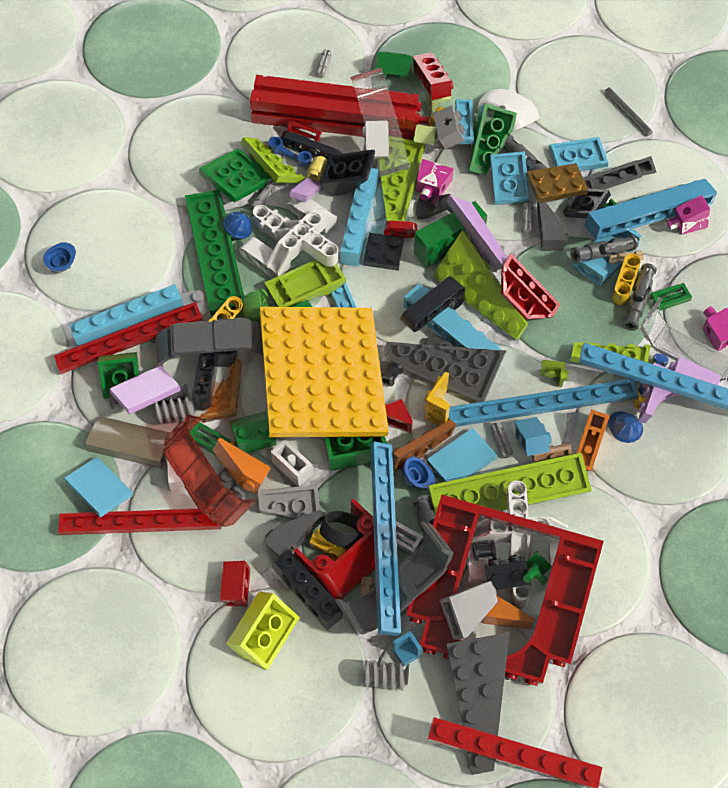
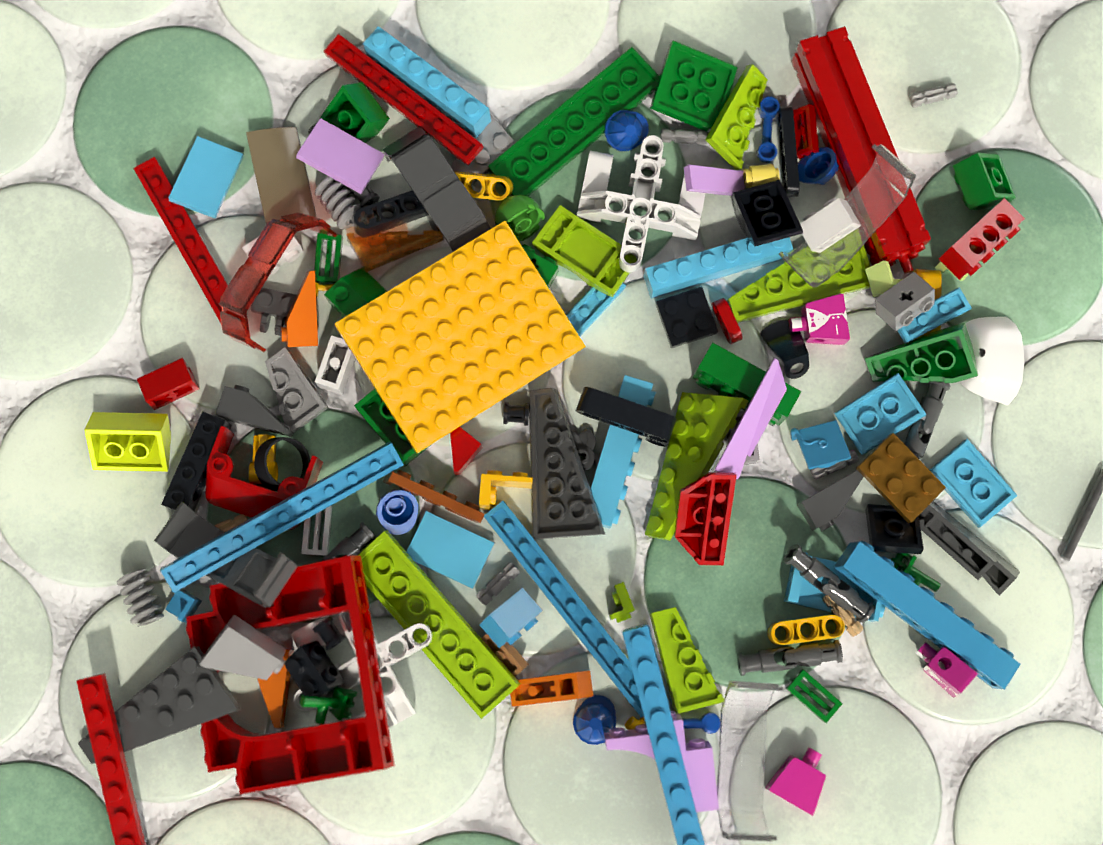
camera: 60 degrees right, 20 degrees up
none -> dark azure hat [790,420,851,470]
none -> blue piece [798,147,838,185]

